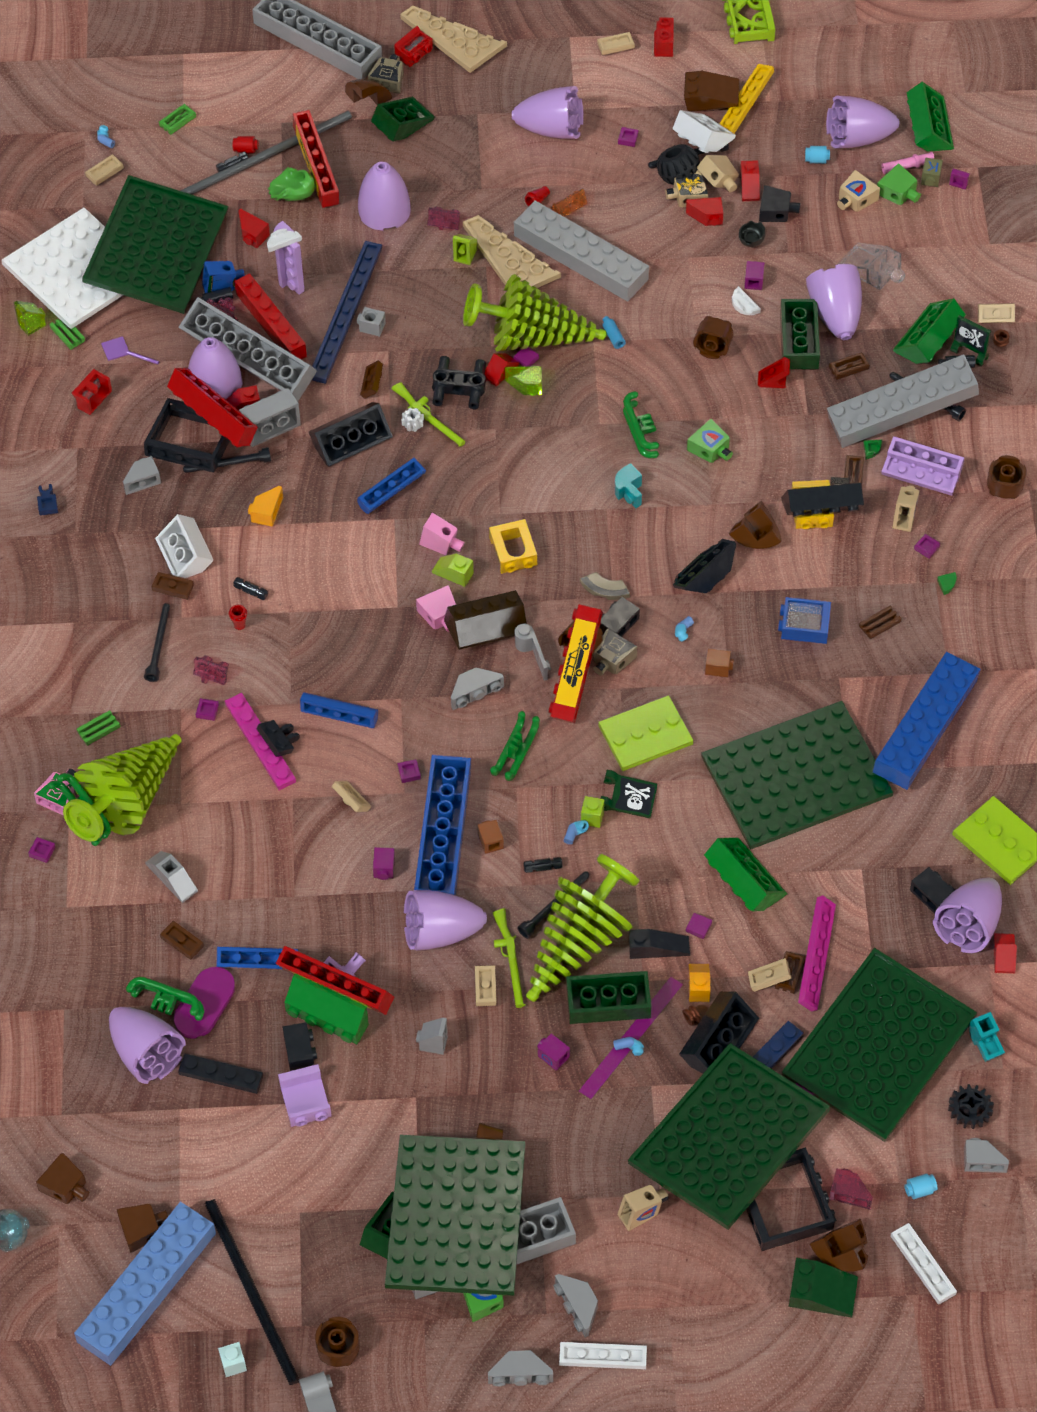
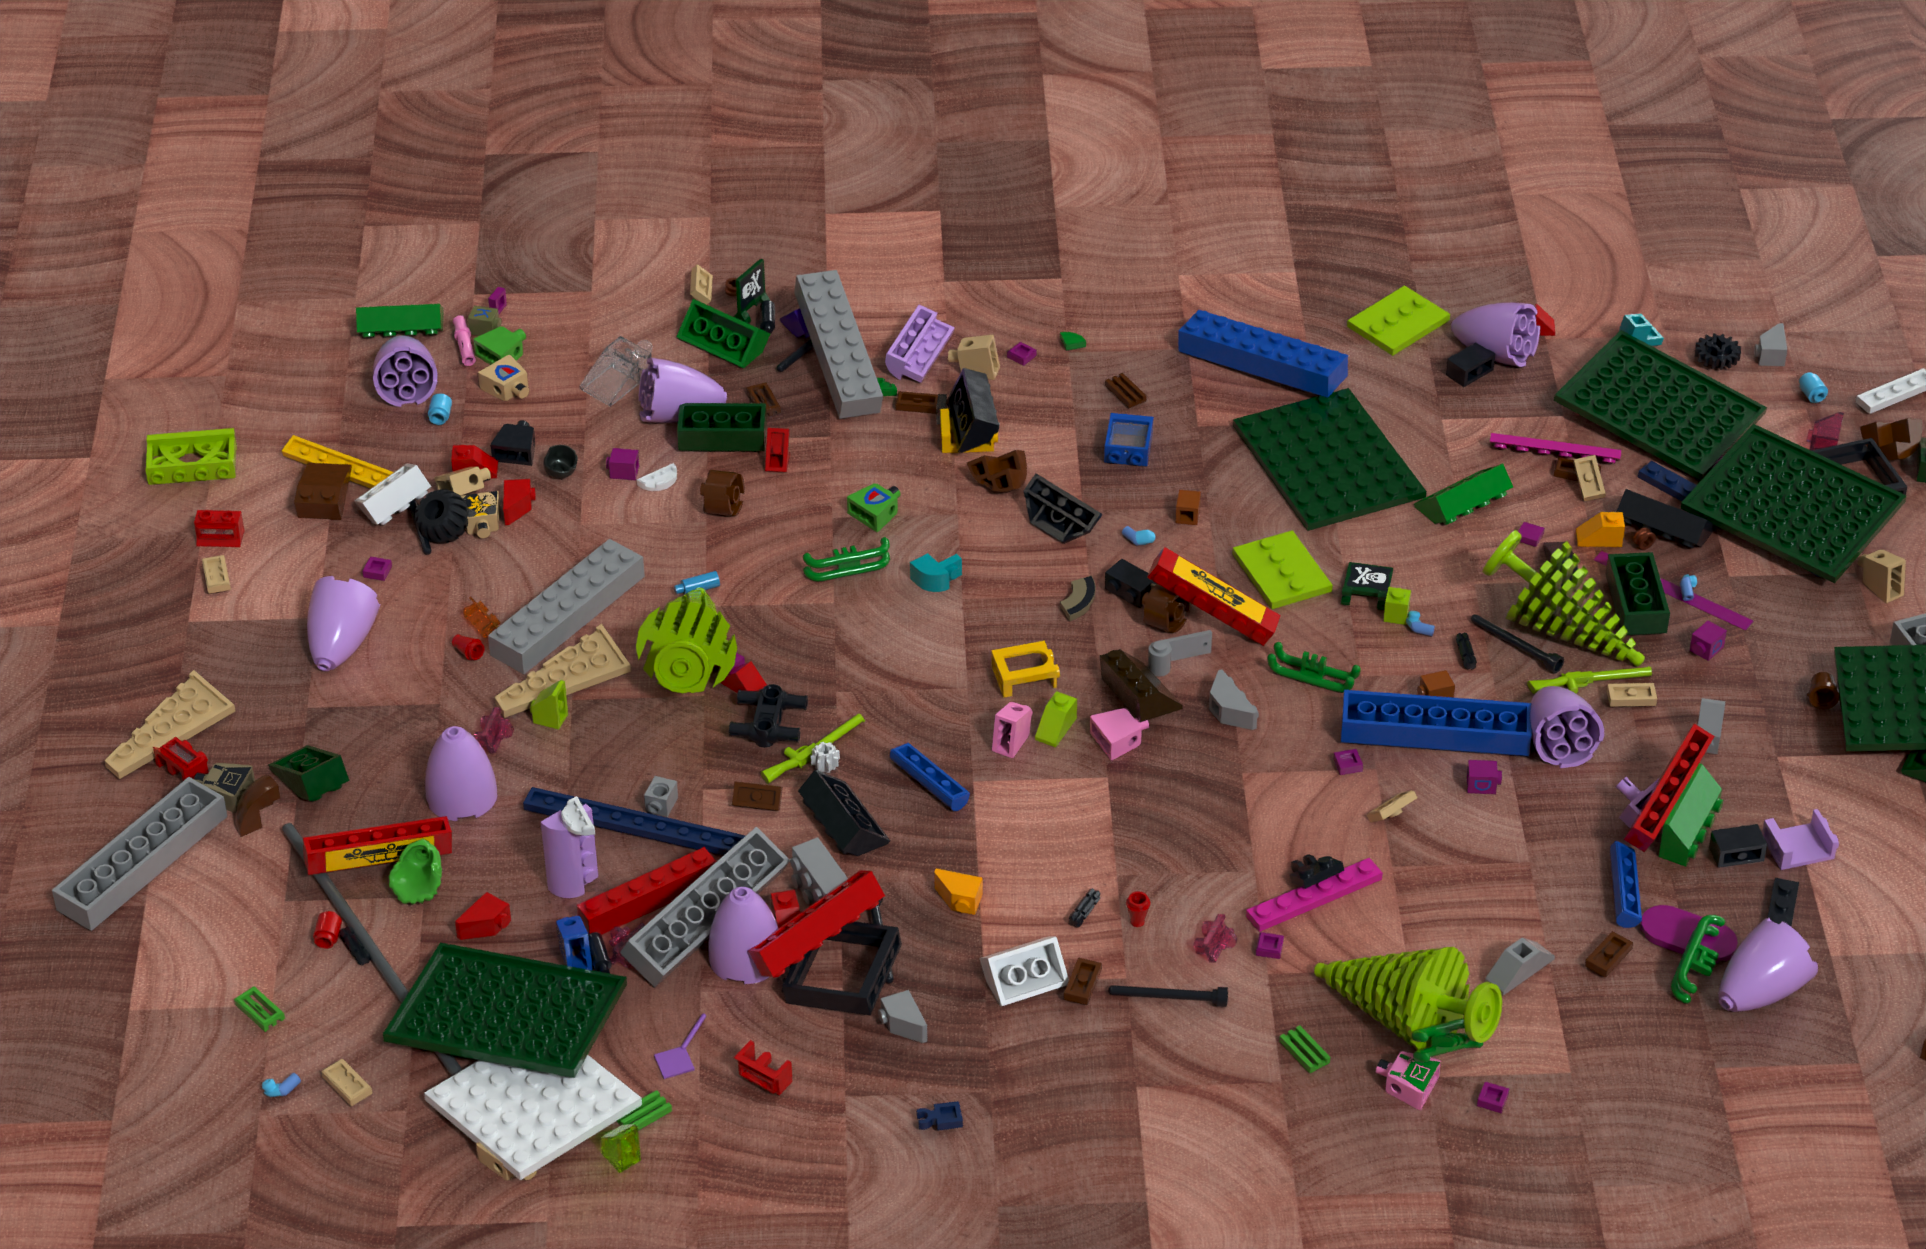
camera: 90 degrees left, 15 degrees down
blue brick [300,692,378,728] -> none
clear neon green slope [505,366,542,396] -> none
reddish brown brick [987,455,1027,499] -> none

